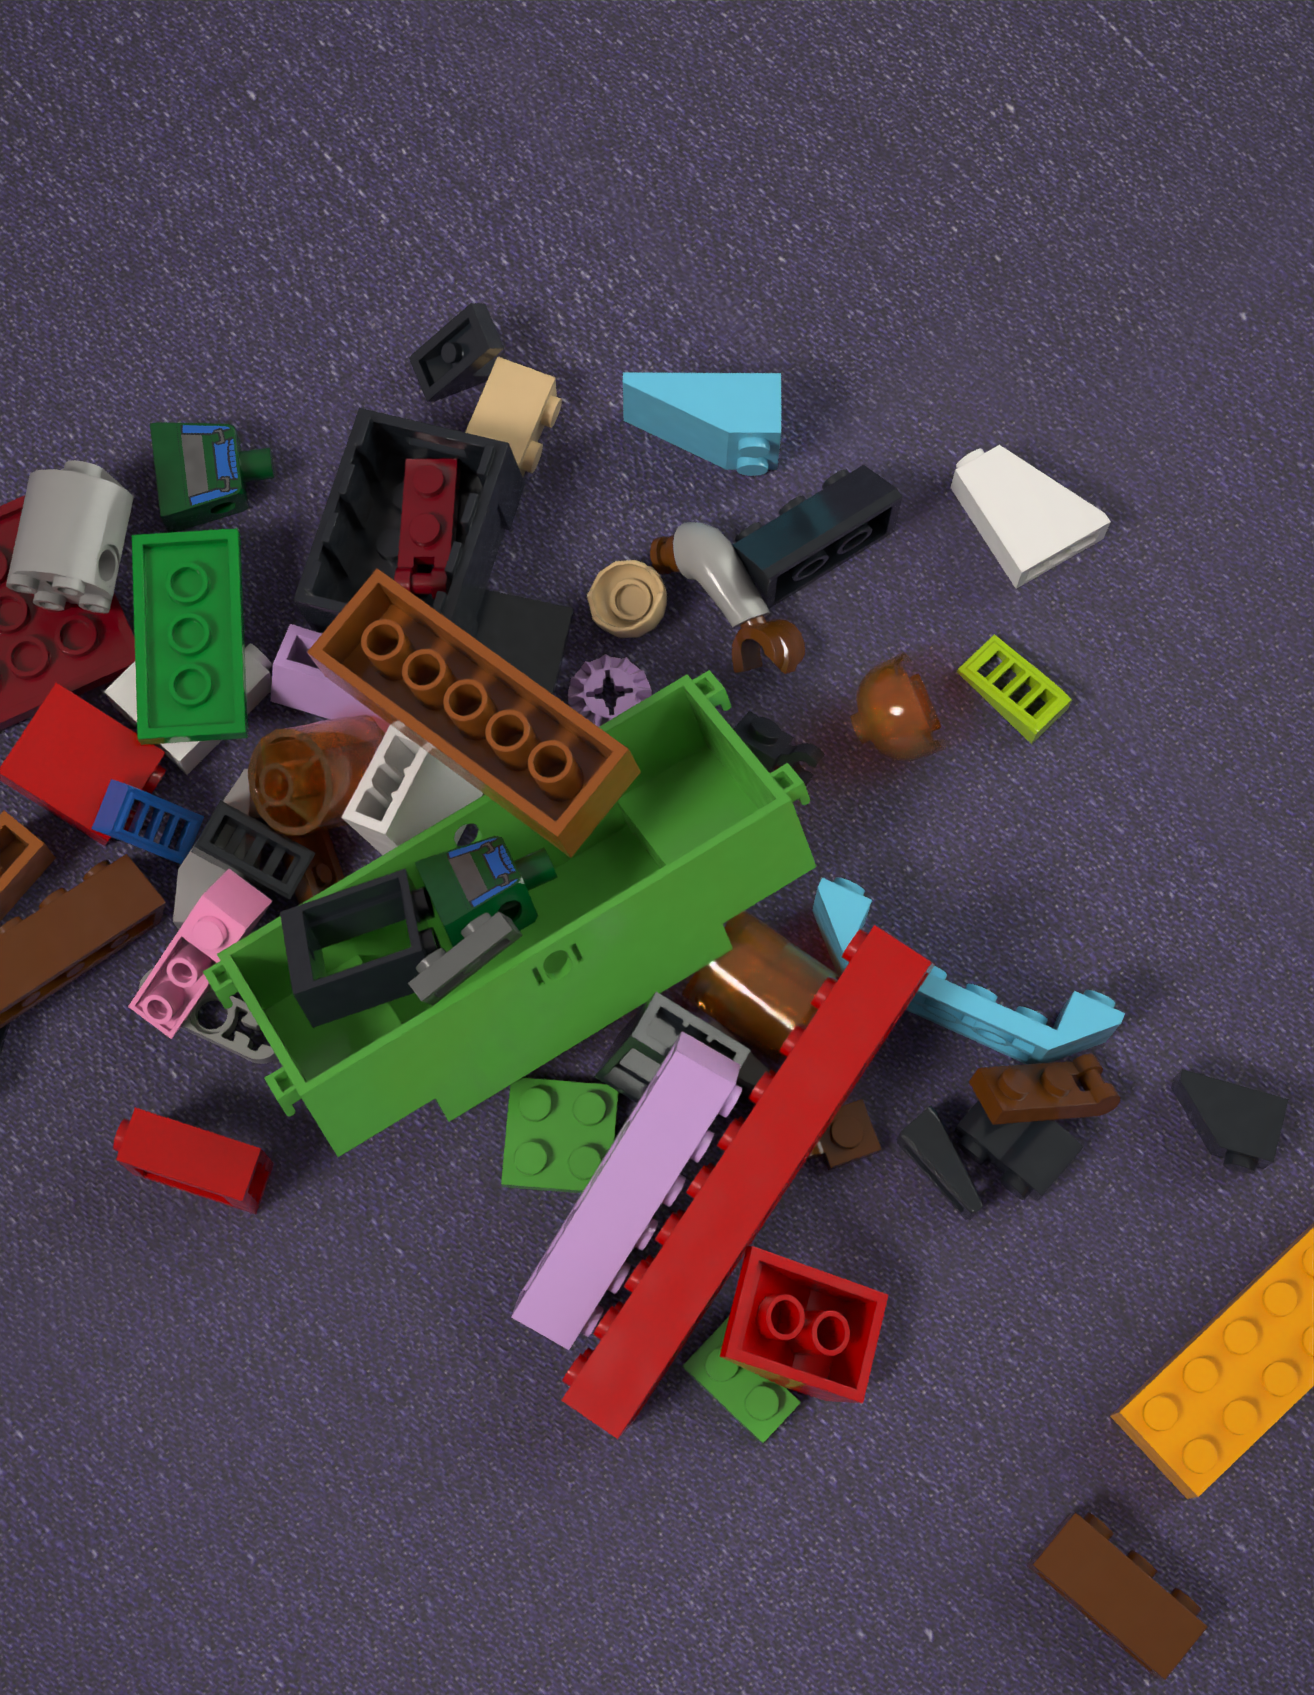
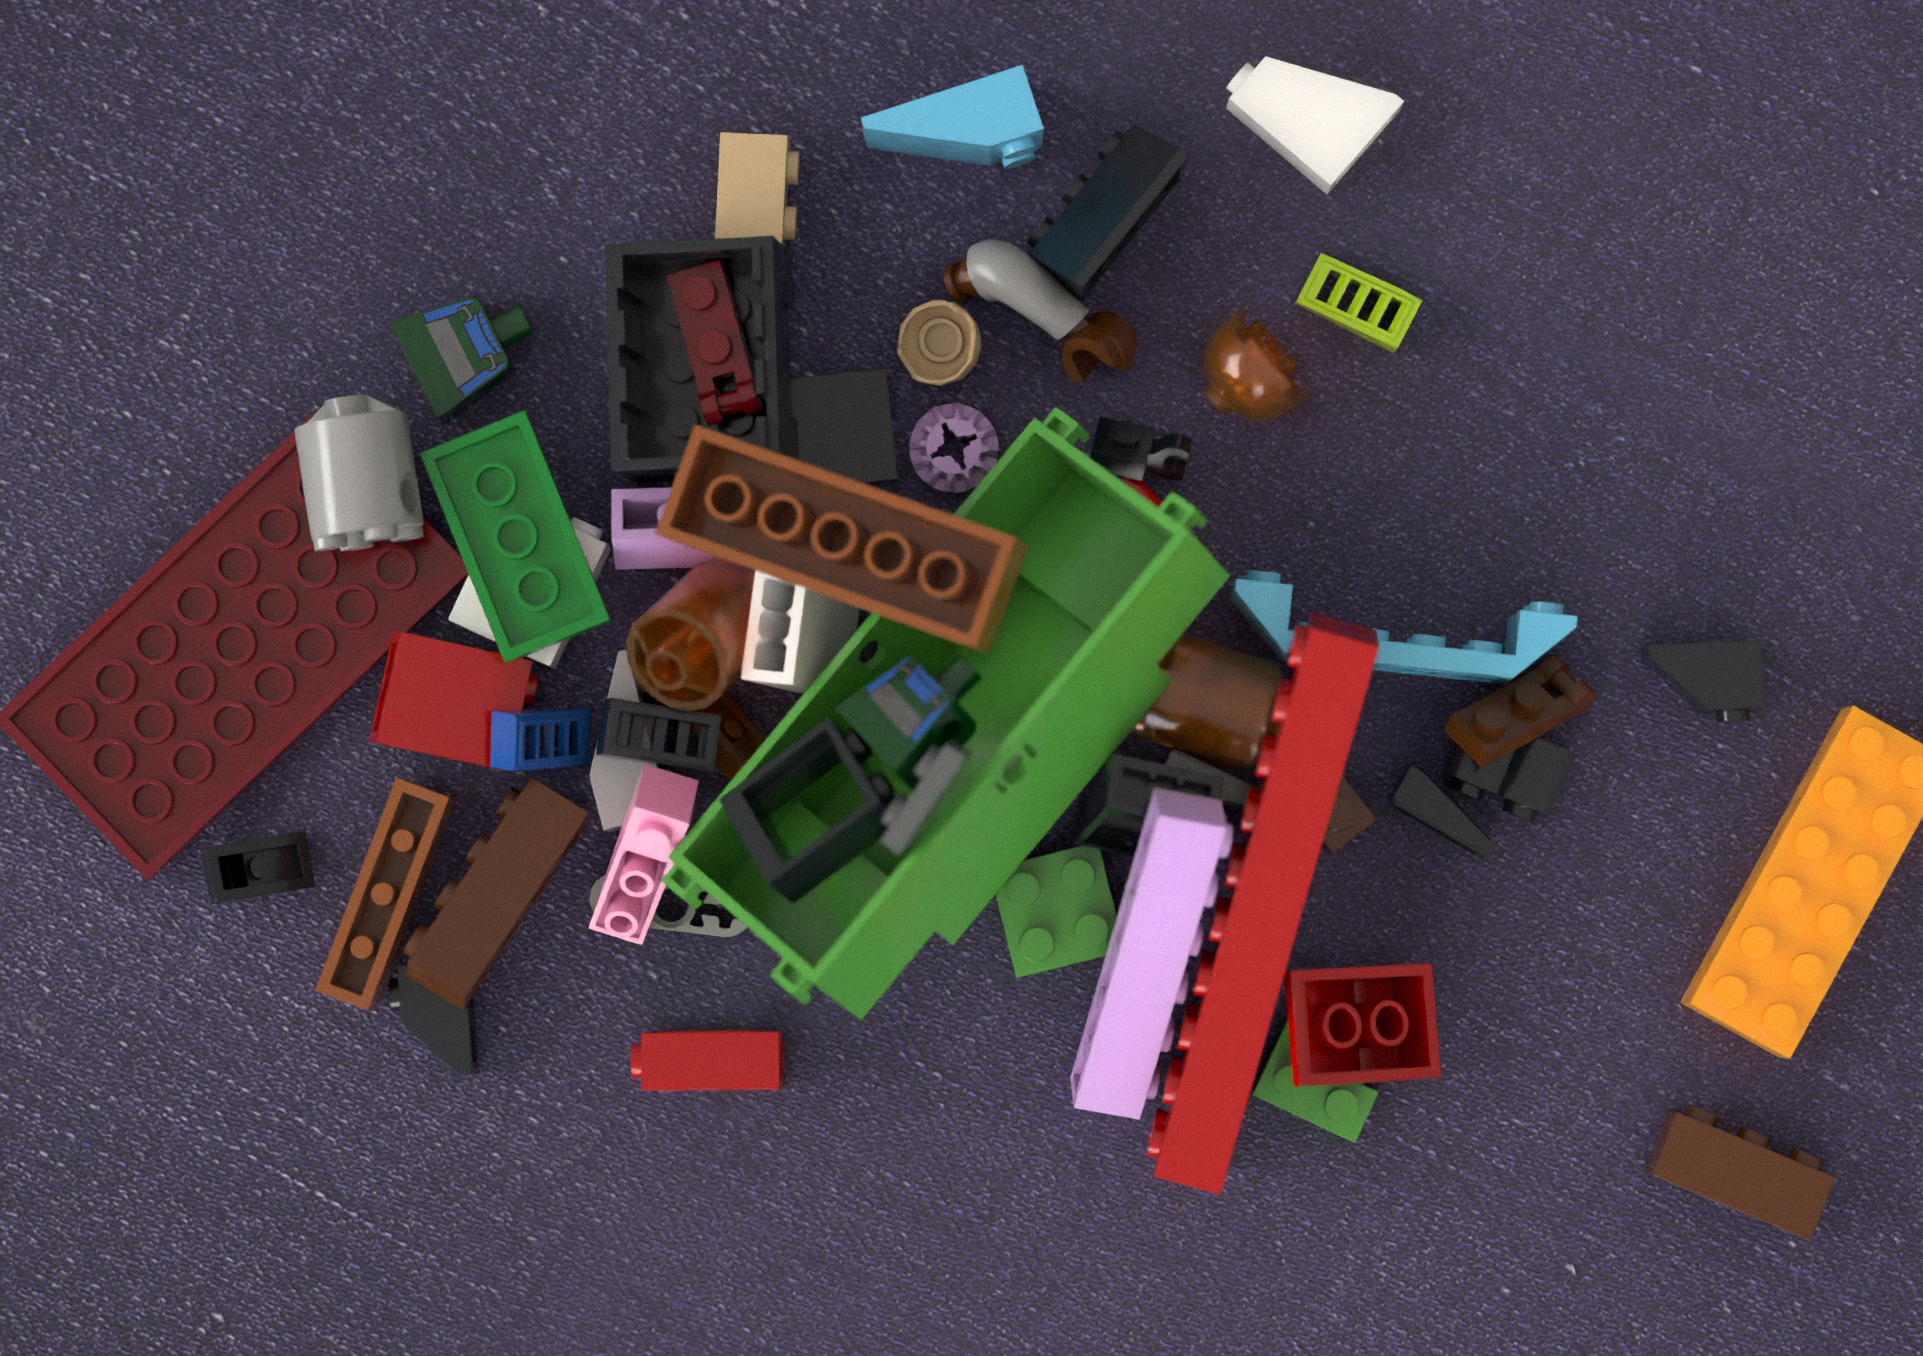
camera: 10 degrees left, 10 degrees up
black slope [408,303,504,402] -> none

